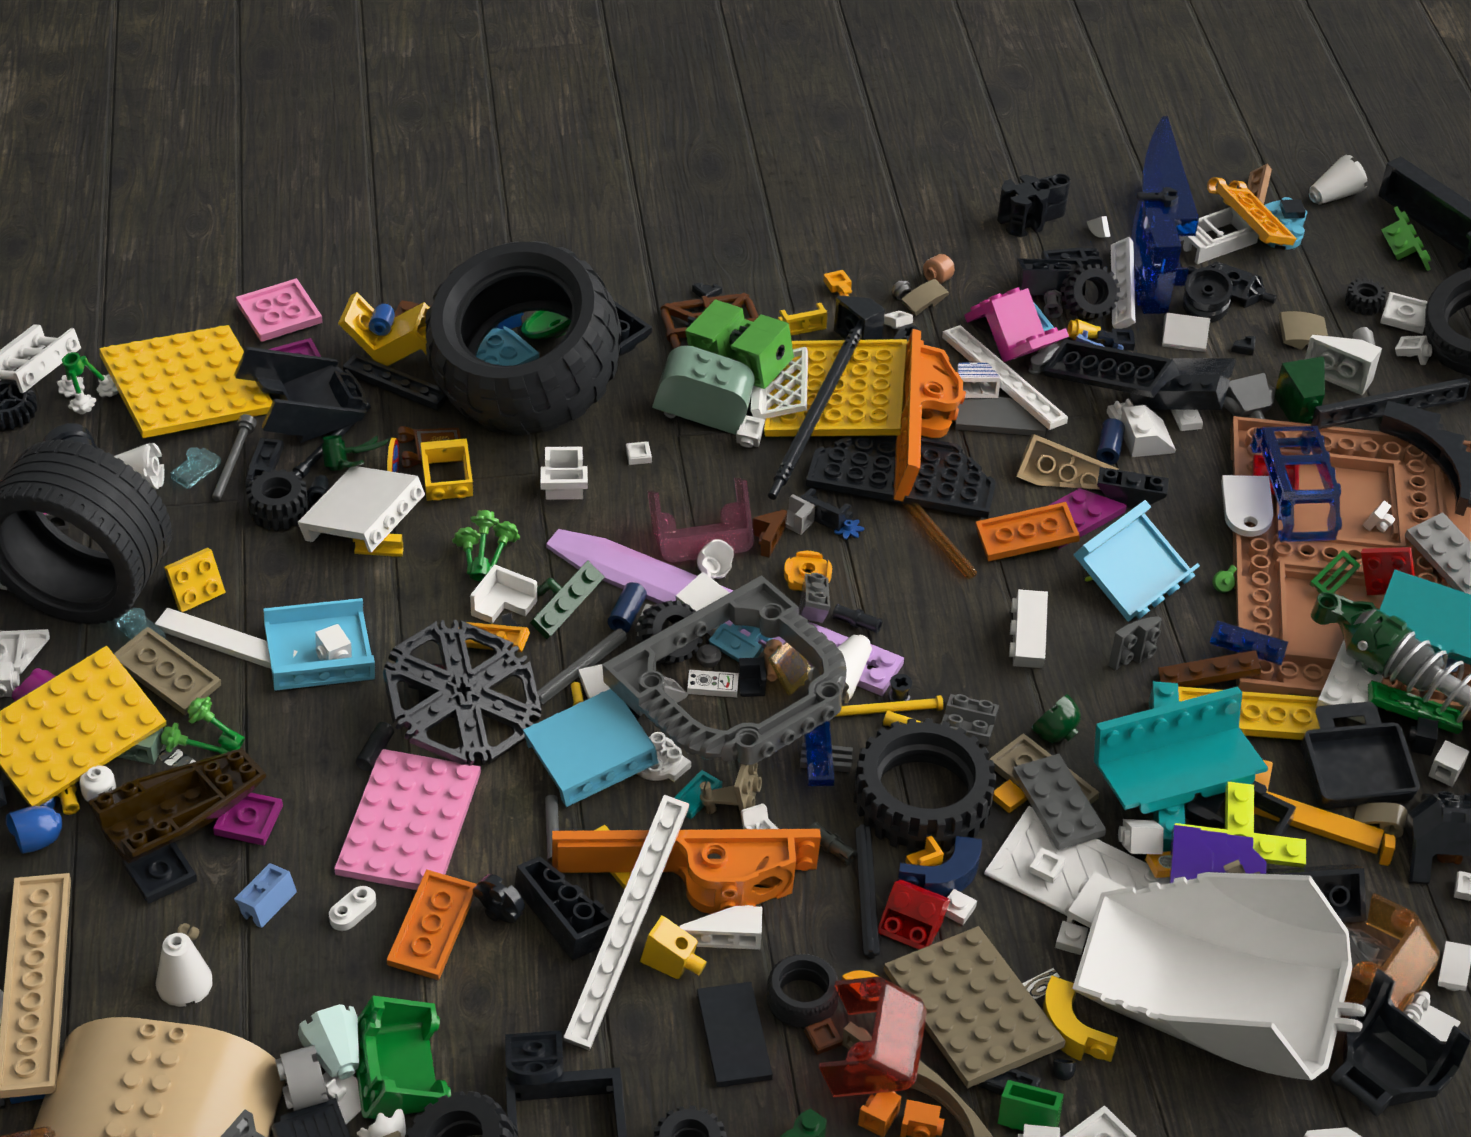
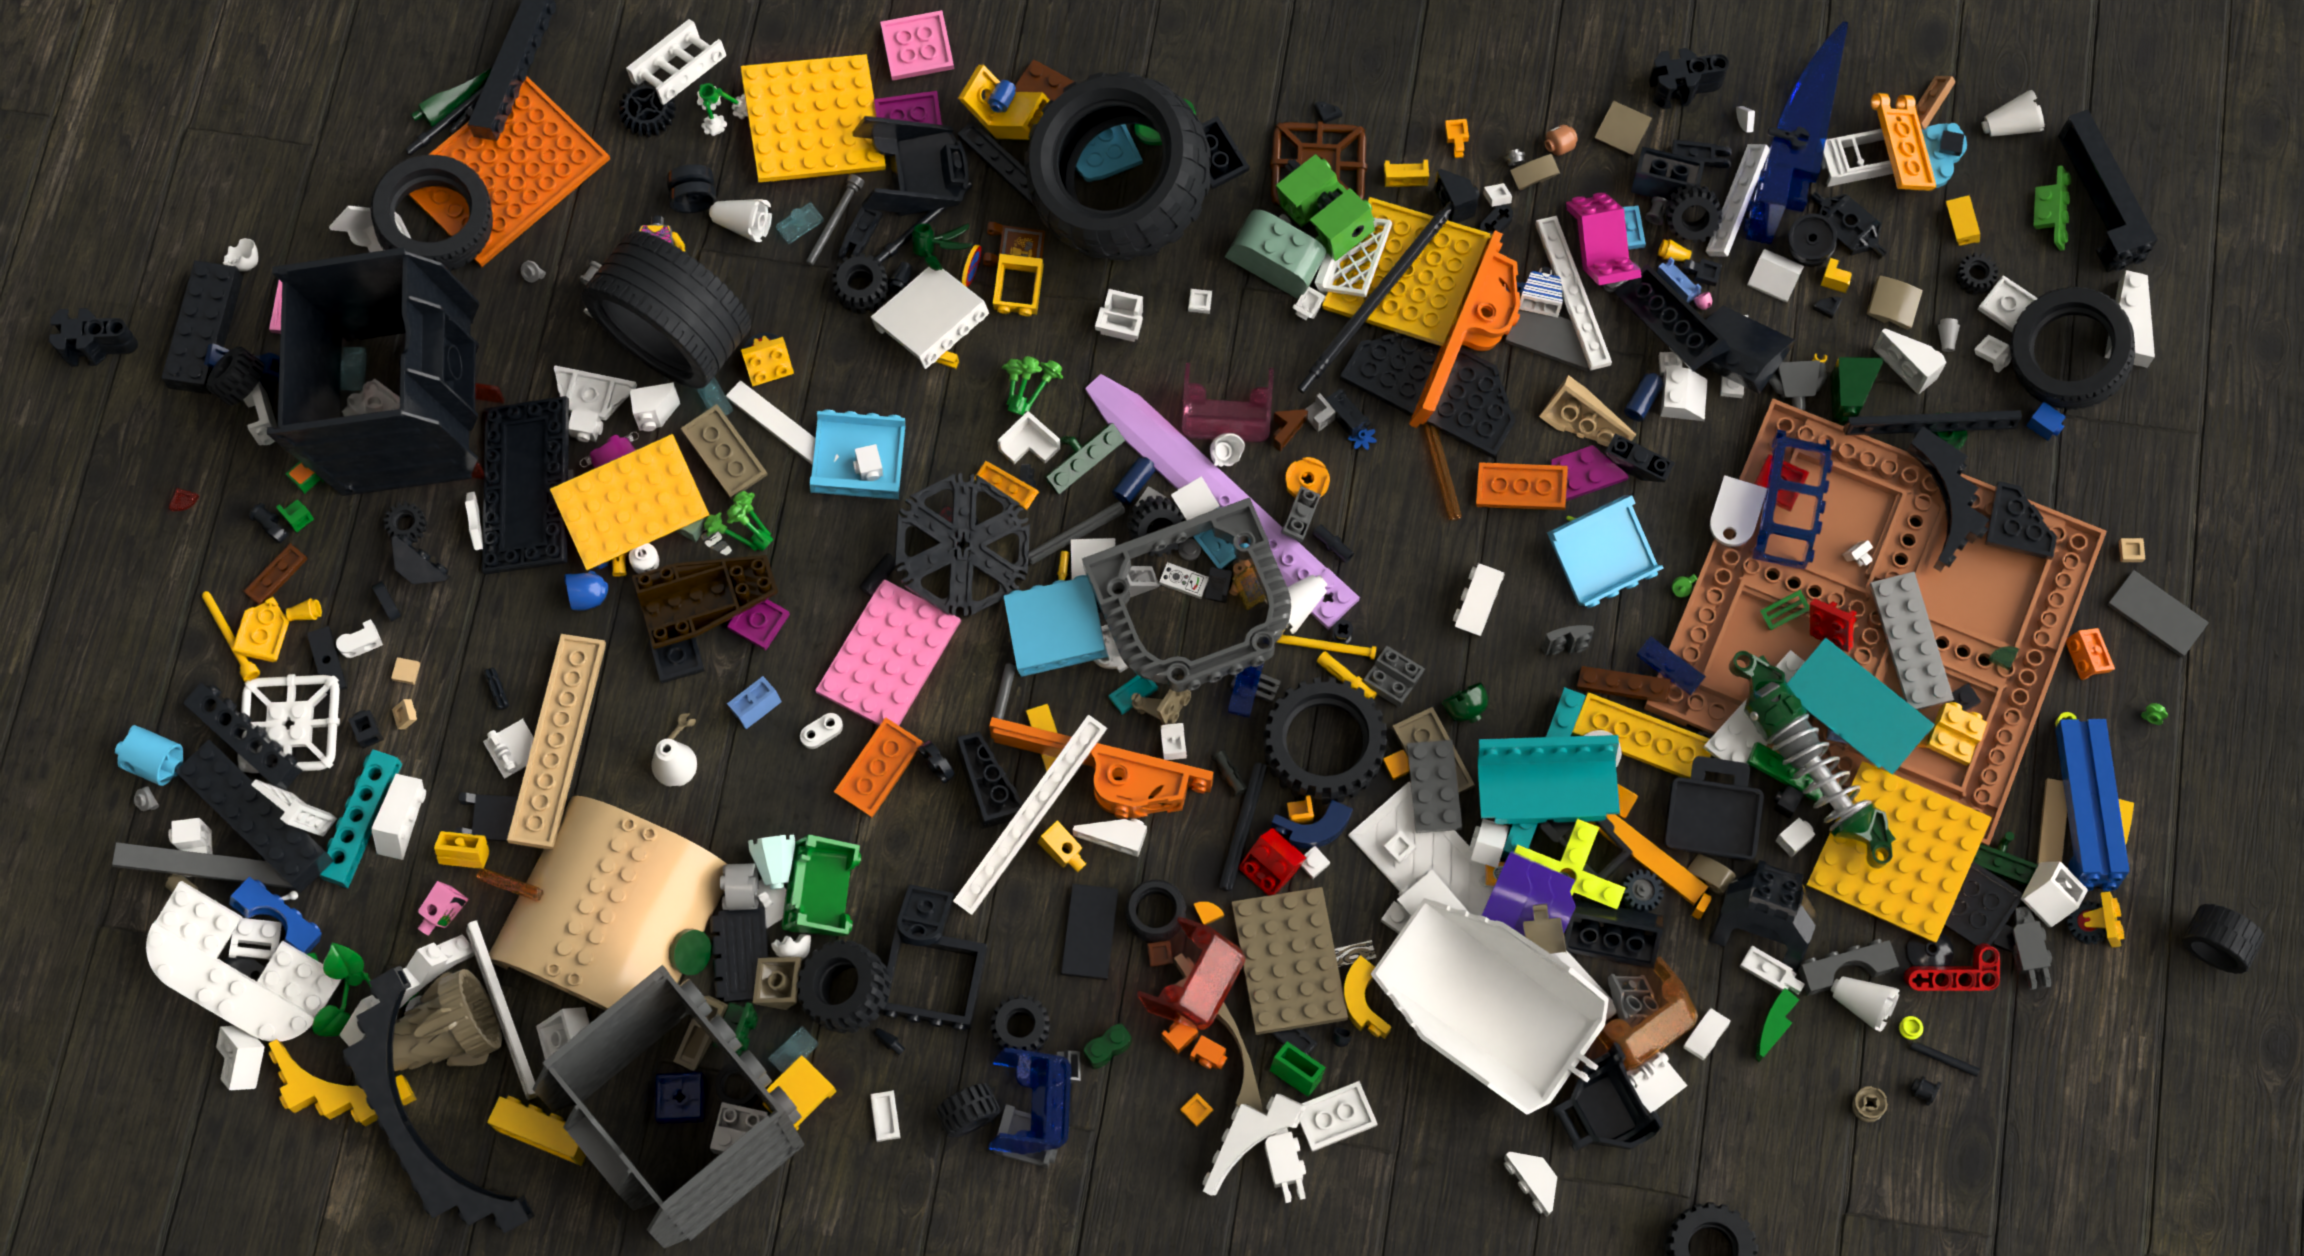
camera: 20 degrees right, 25 degrees up
none -> white slope [630,383,680,431]
none -> dark tan slope [1595,101,1652,156]
none -> black wheel [1620,869,1664,912]
none -> yellow panel [1821,258,1852,293]
none -> yellow hinge [1946,195,1980,245]

